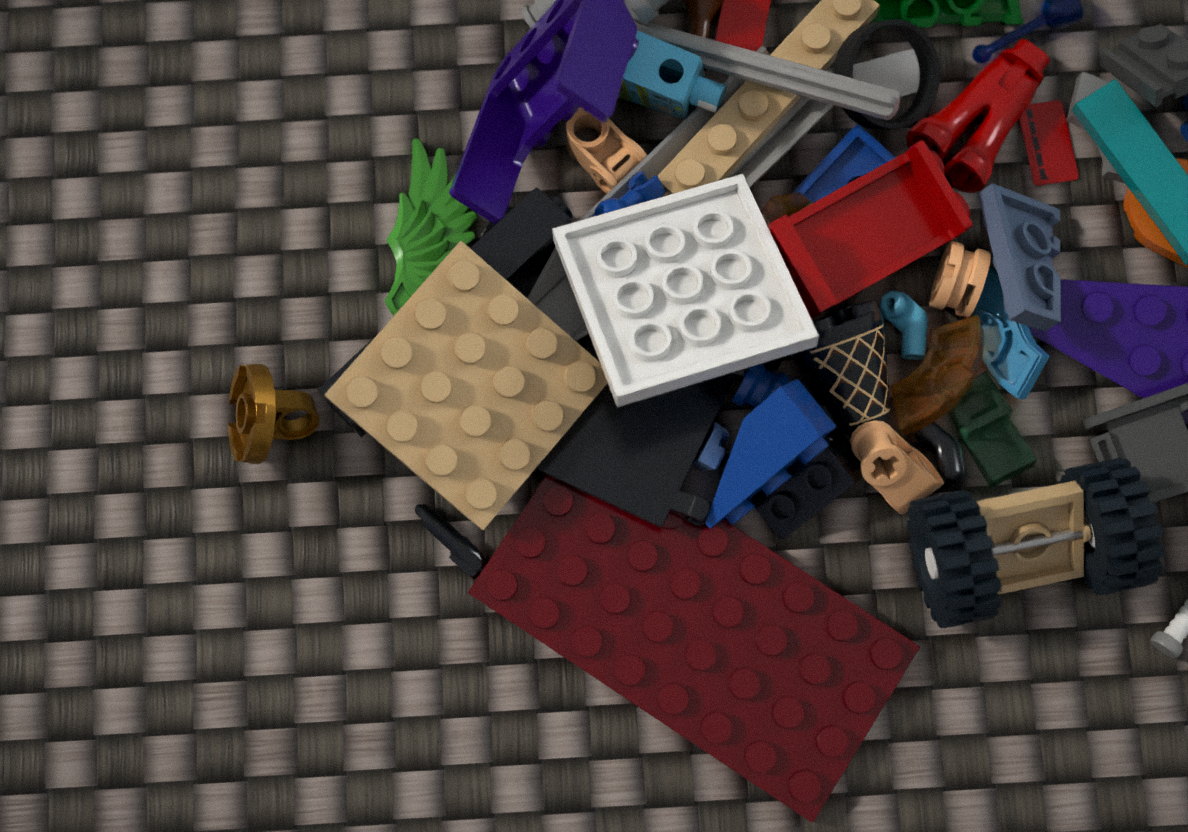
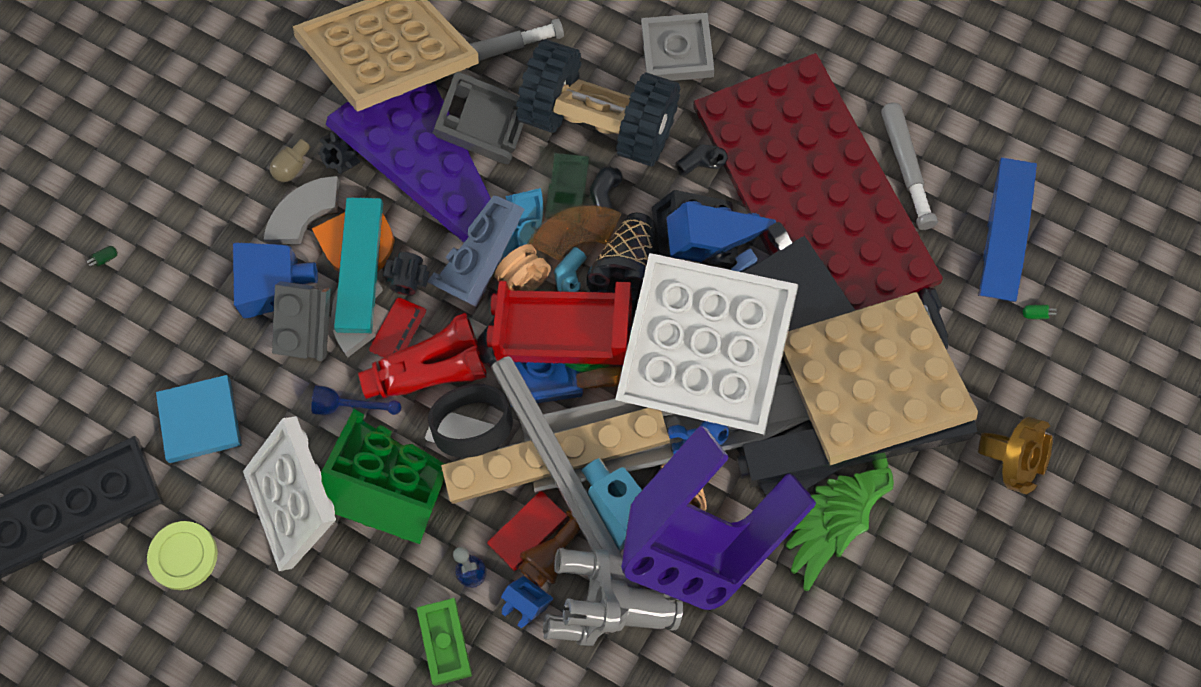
camera: 145 degrees left, 10 degrees down
light nougat piece [850,420,944,515] -> none
none -> black gear [383,252,429,295]
none -> light grey plate [641,13,714,81]
none -> black arm [675,144,728,176]
none -> light grey piece [881,102,938,230]
none -> blue slope [978,157,1037,302]
none -> green piece [1023,305,1057,319]

